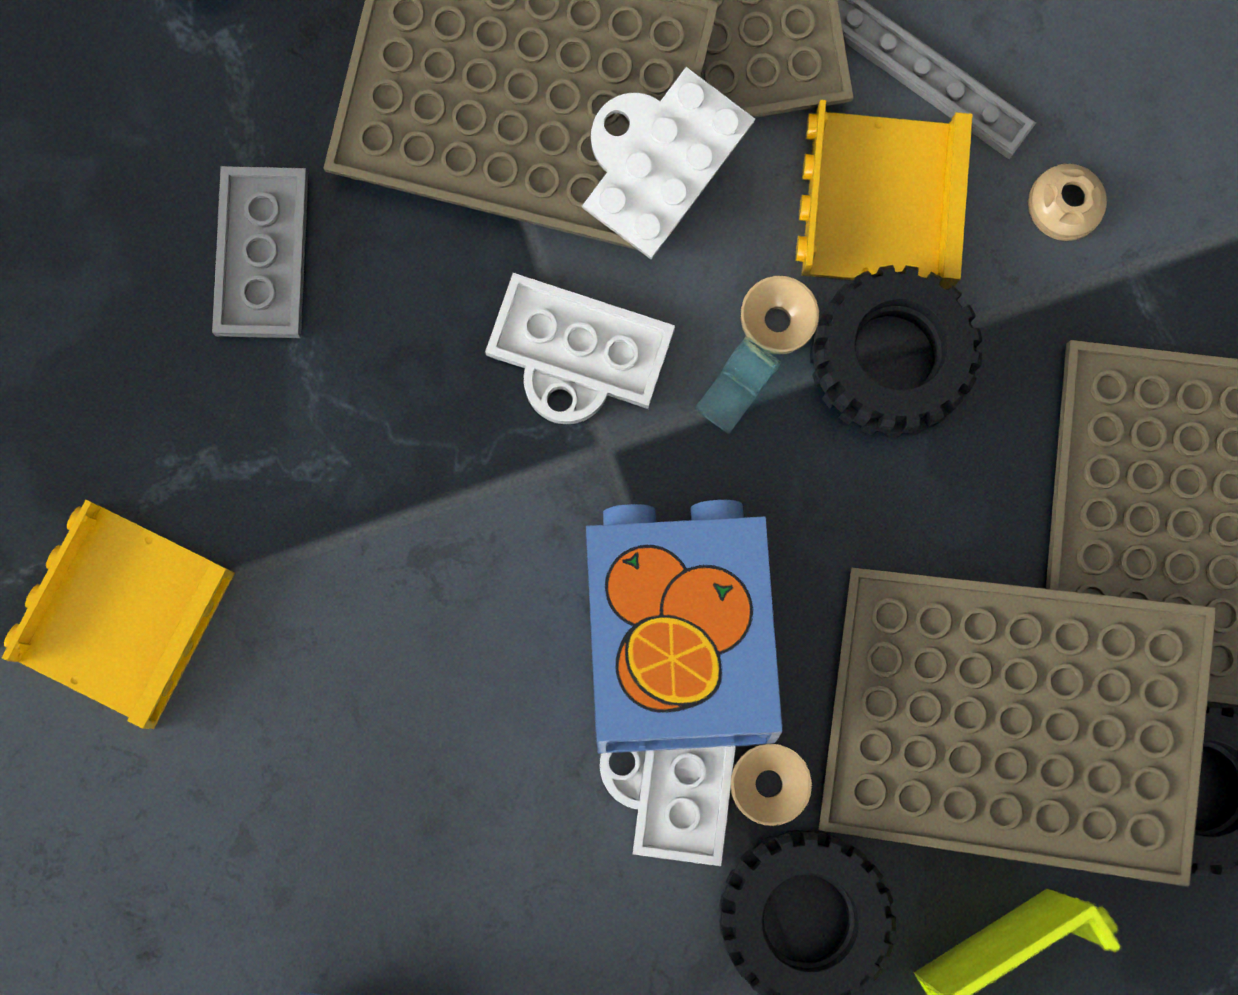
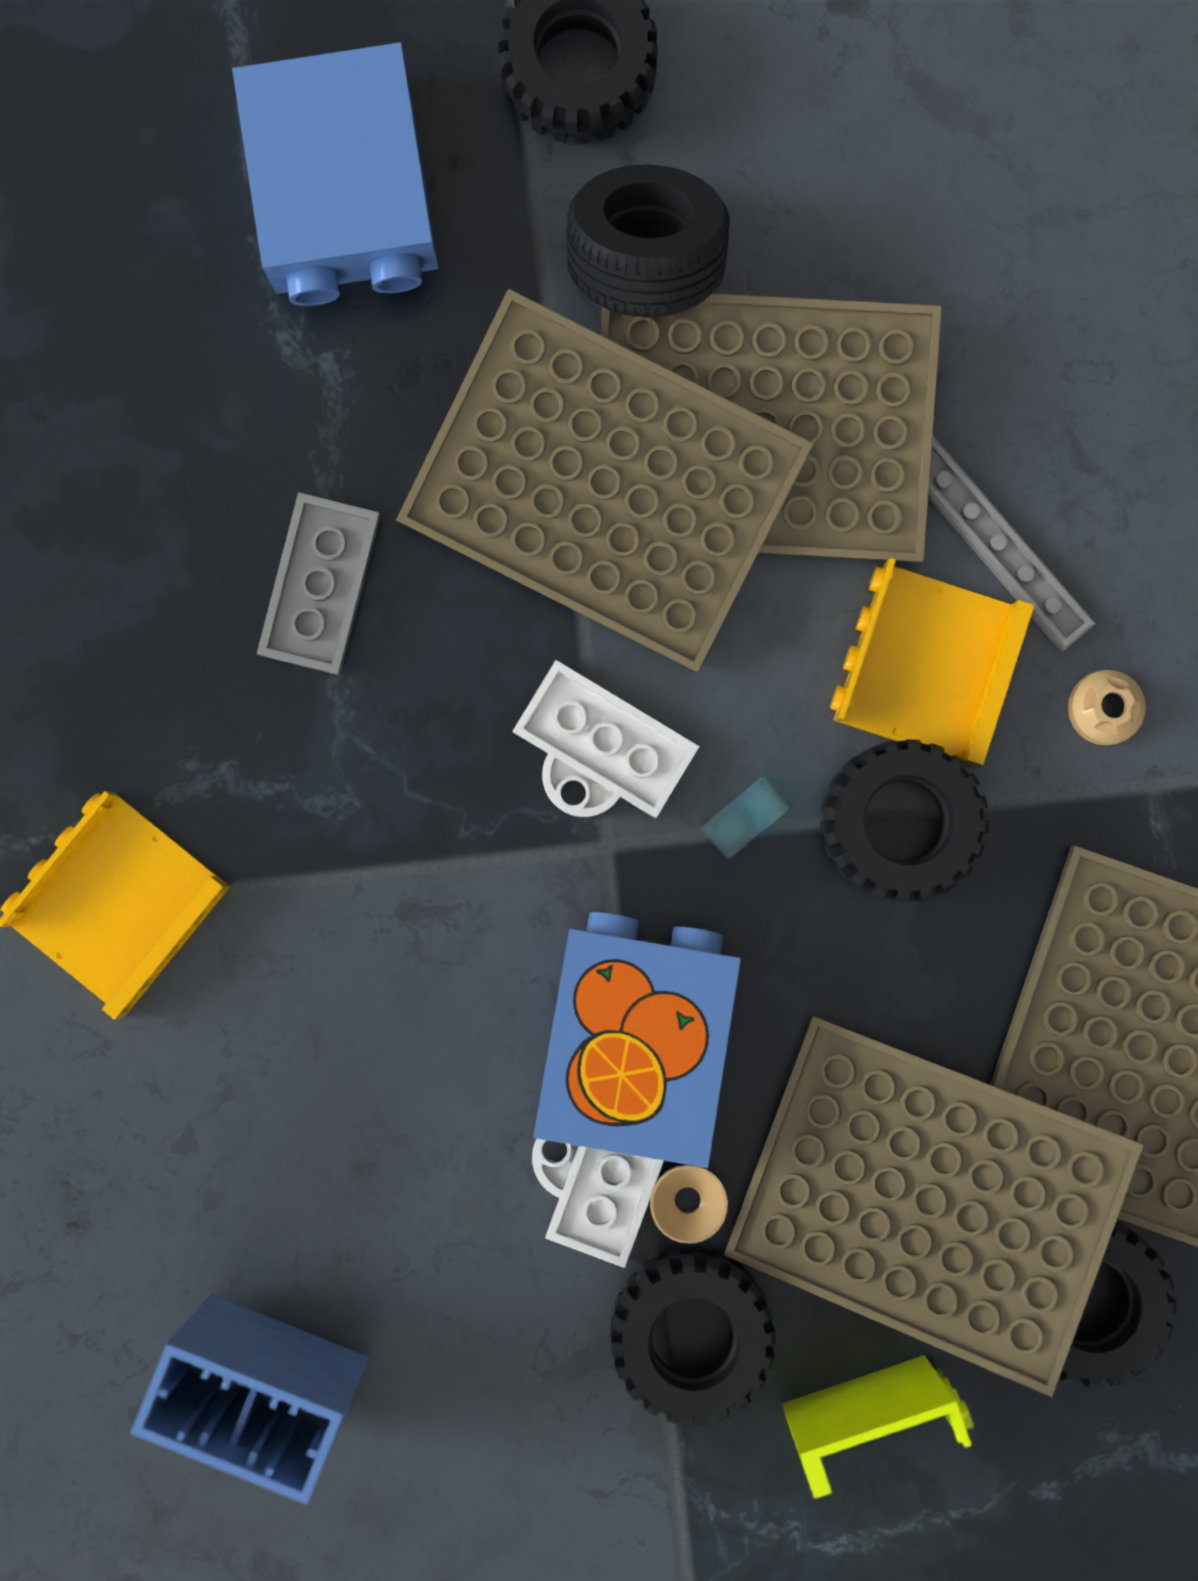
camera: 10 degrees right, 5 degrees up
white plate [582,67,755,259] -> none
tan piece [740,276,819,354] -> none

